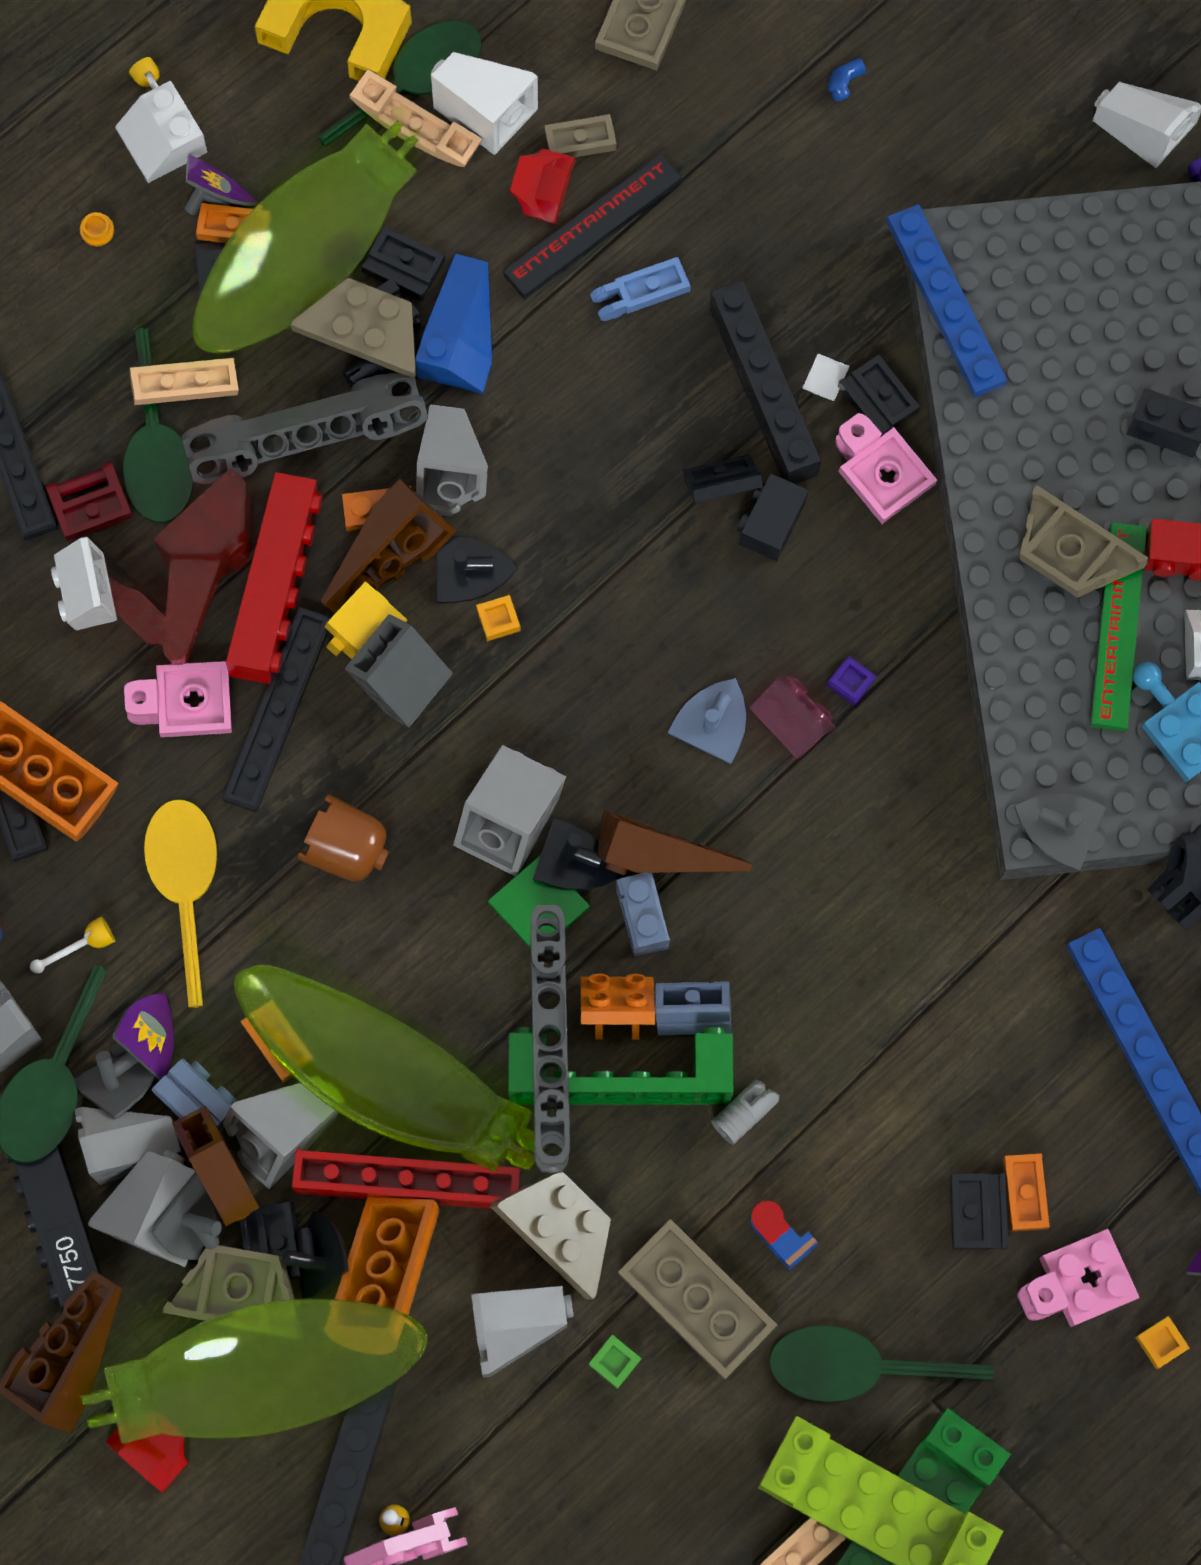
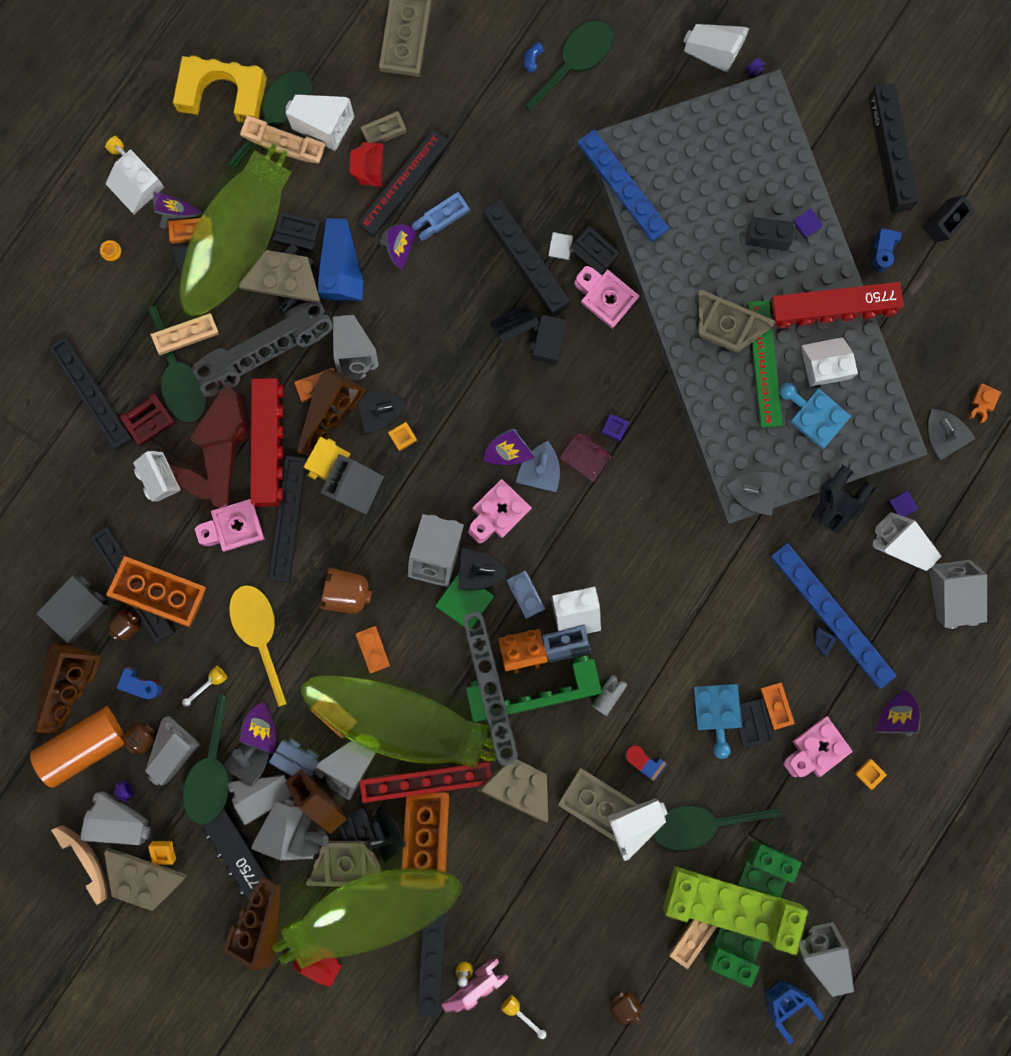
camera: 10 degrees left, 10 degrees up
light grey slope [471,1286,574,1378] -> none
bright green plate [588,1335,641,1389] -> none
reddish brown wedge [598,810,753,875] -> none
none -> orange plate [356,626,391,674]
none -> dark purple shield [380,224,417,270]
none -> bright pink plate [468,479,532,544]
none -> dark purple shield [483,428,535,465]
none -> dark green piece [524,21,613,111]
none -> white slope [551,587,601,634]
none -> white slope [607,798,668,861]
none -> dark azure plate [694,684,742,759]
none -> dark blue tile [814,628,837,657]

